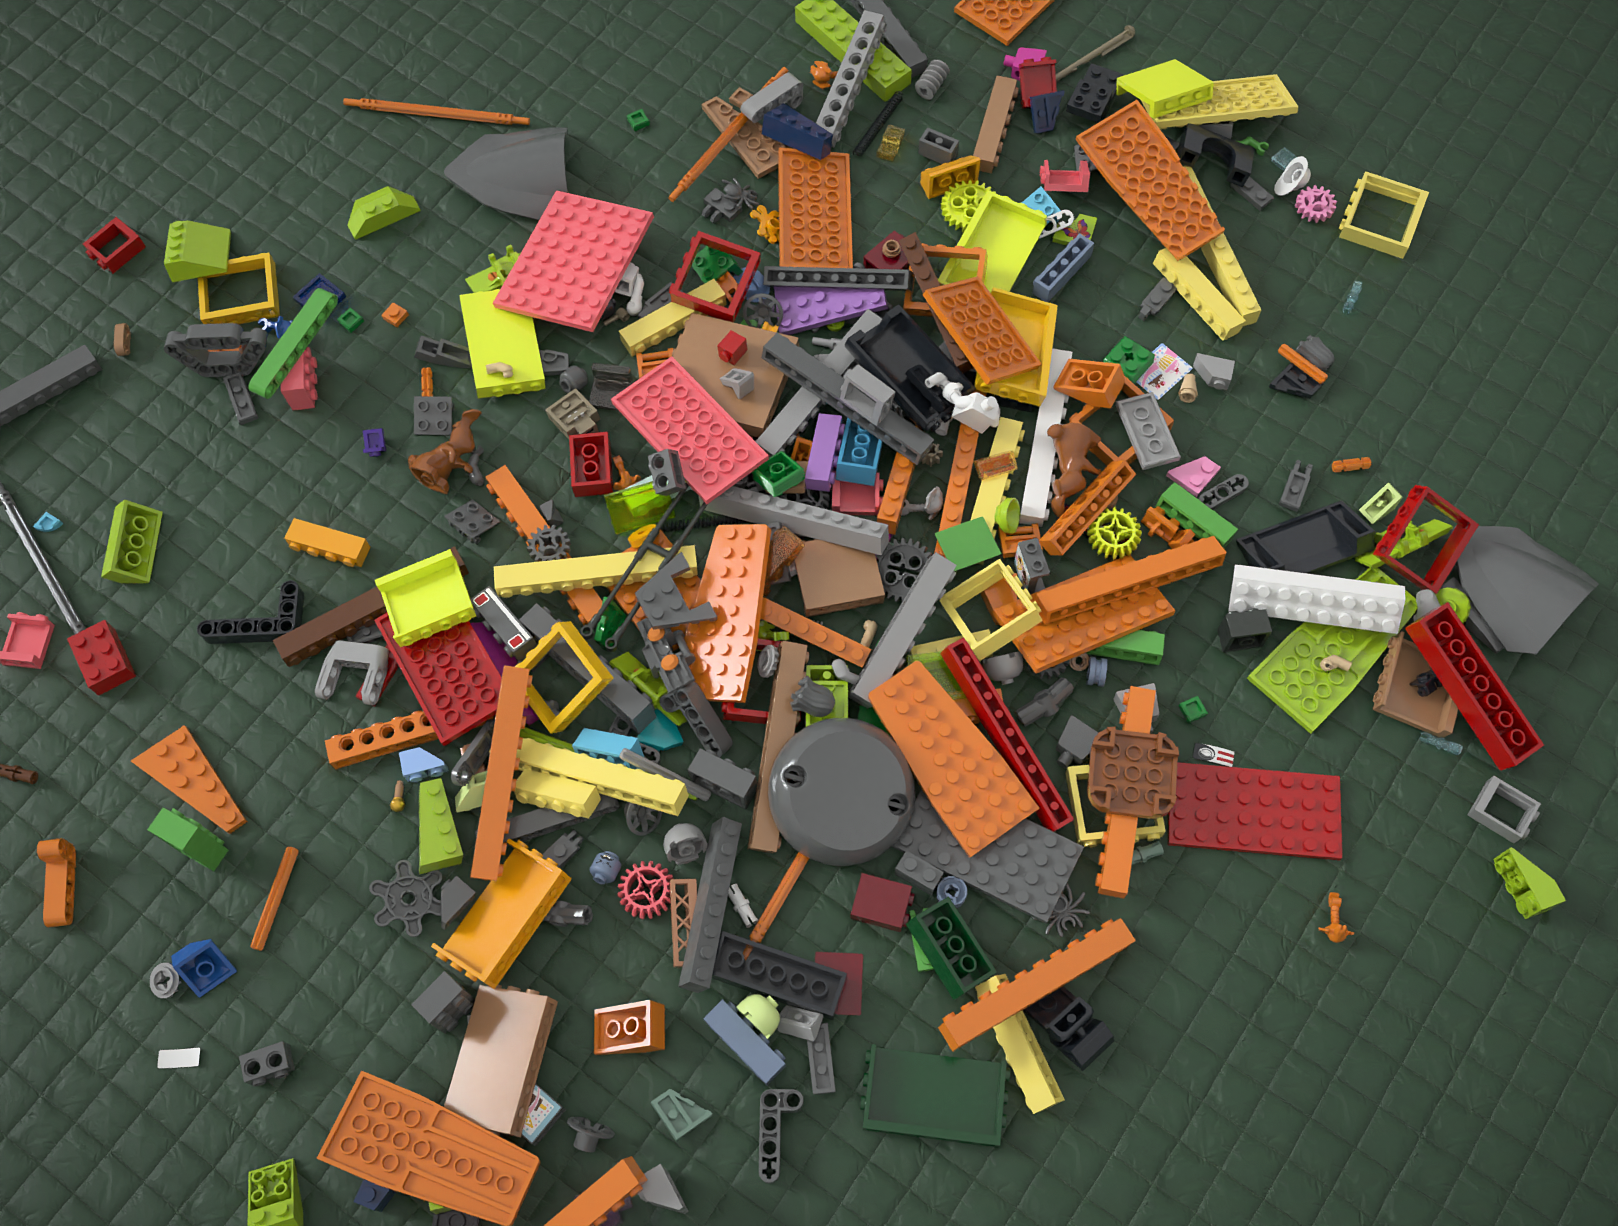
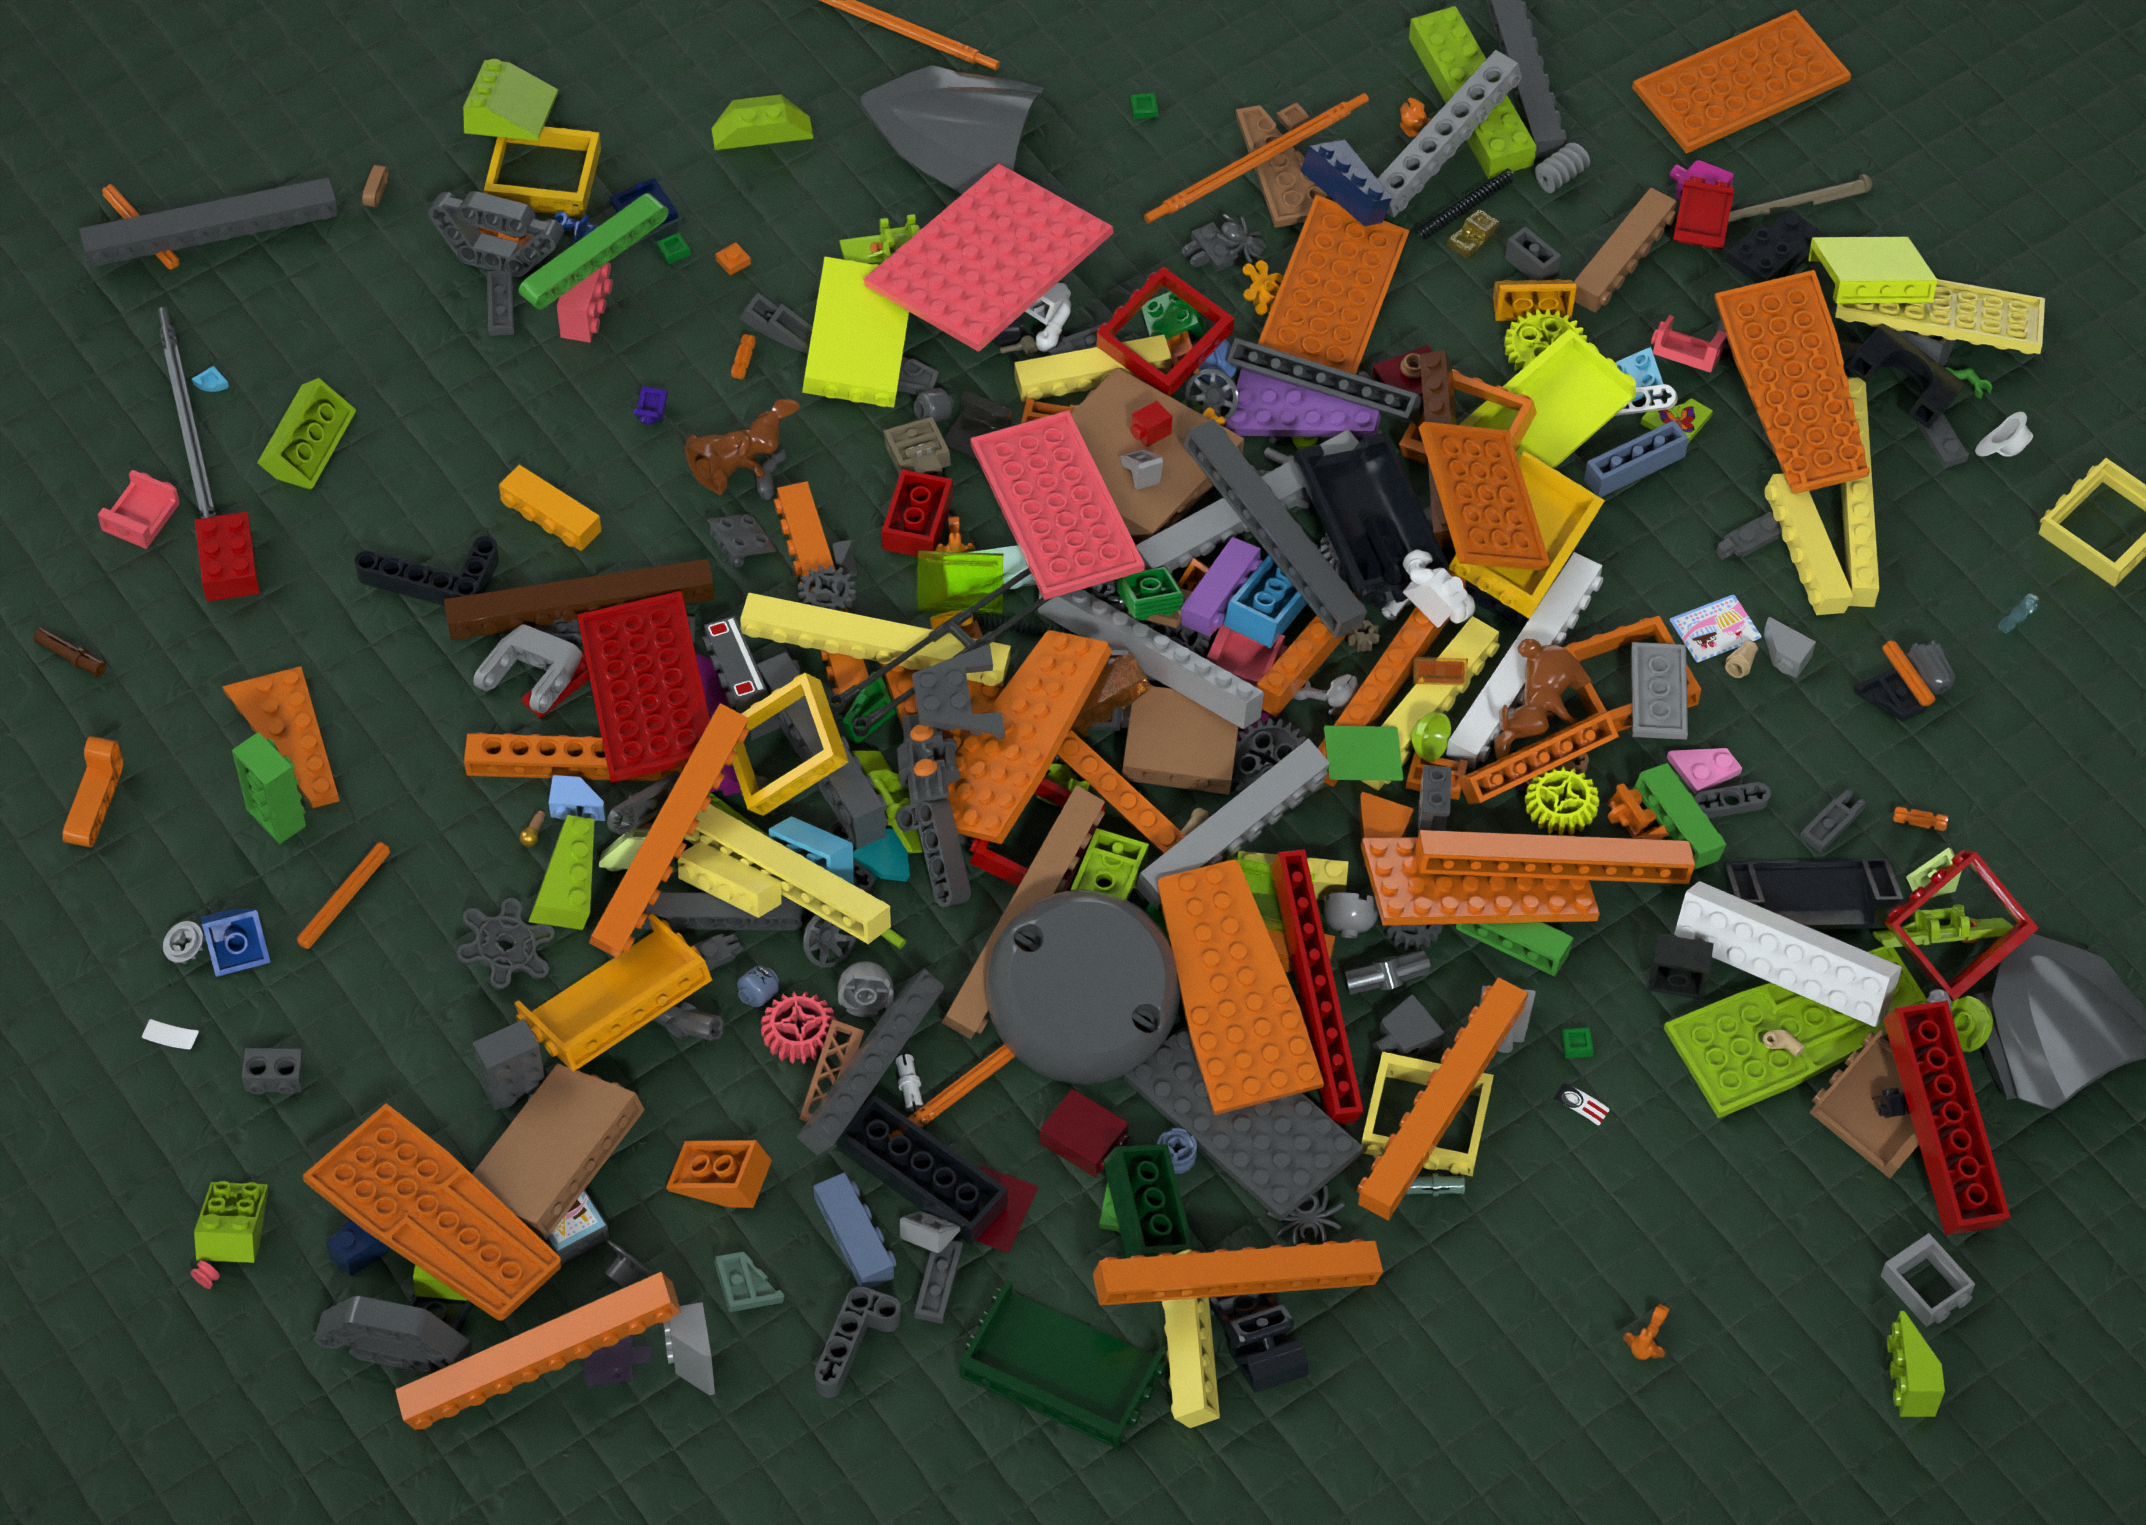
camera: 15 degrees right, 10 degrees down
red window [83,217,146,274] -> none
neon yellow panel [375,549,476,648] -> none
dark grey hinge [414,396,455,435] -> none
dark grey slope [441,876,476,930] -> none
tan arm [486,362,513,378] -> none
light grey axle [619,748,711,801] -> none
dark grey brick [648,449,686,496] -> none
dark grey brick [688,748,757,810] -> none
yellowish green cylinder [736,994,780,1039] -> none
light grey beam [740,72,803,123] -> none
light grey gear [758,645,779,678] -> none
dark grey piece [790,676,835,718] -> none
light grey arm [832,659,859,685] -> none
light grey window [840,365,895,426] -> none
dark grey brick [895,850,944,896] -> none
white arm [925,372,950,389] -> none
light yellow window [939,559,1043,661] -> none
dark blue wing [1030,90,1064,133] -> none
orange slope [1053,359,1126,408] -> none
medium nougat plate [1069,653,1089,671] -> none
sand blue wheel [1086,657,1107,687] -> none
dark orange tile [1087,727,1179,819] -> none
green brick [1103,336,1155,384] -> none
red plate [1168,762,1342,860] -> none
clear light blue tile [1271,147,1297,171] -> none
bright pink gear [1295,185,1337,223] -> none
clear light blue piece [1419,732,1463,755] -> none

